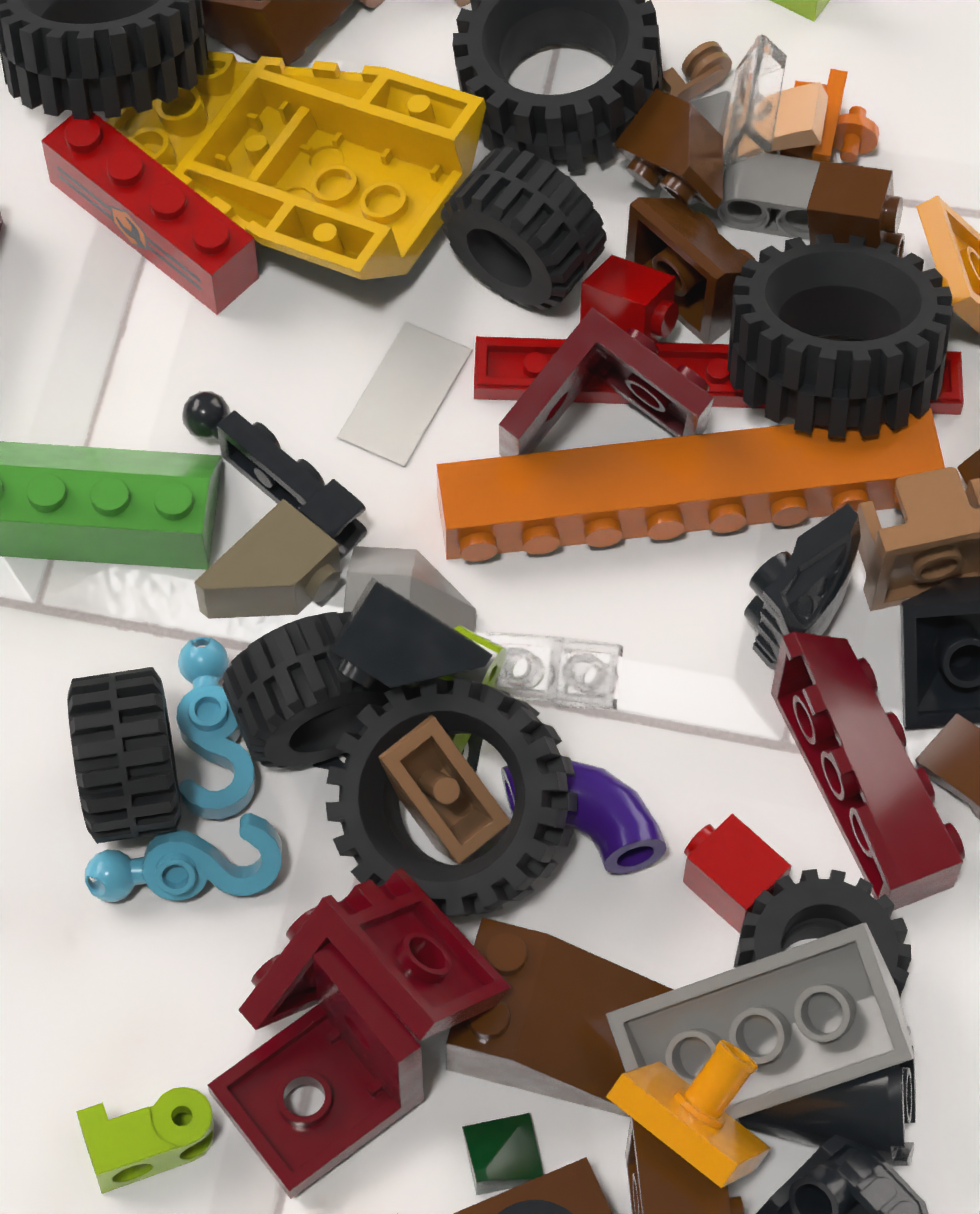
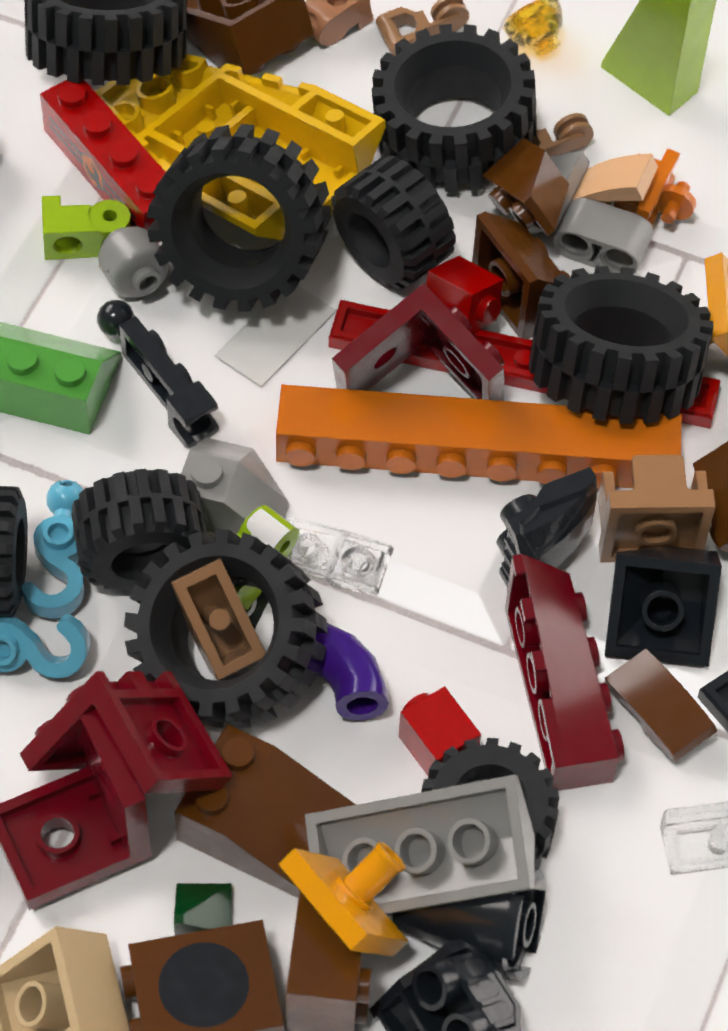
camera: 10 degrees right, 5 degrees down
dark tan slope [194,499,341,619] -> none
black slope [331,577,492,690] -> none
clear slope [723,34,787,168] -> none
reddish brown slope [807,161,905,258] -> none
none -> lime leg [41,195,131,260]
none -> light grey head [98,226,169,298]
none -> black tyre [147,124,331,312]

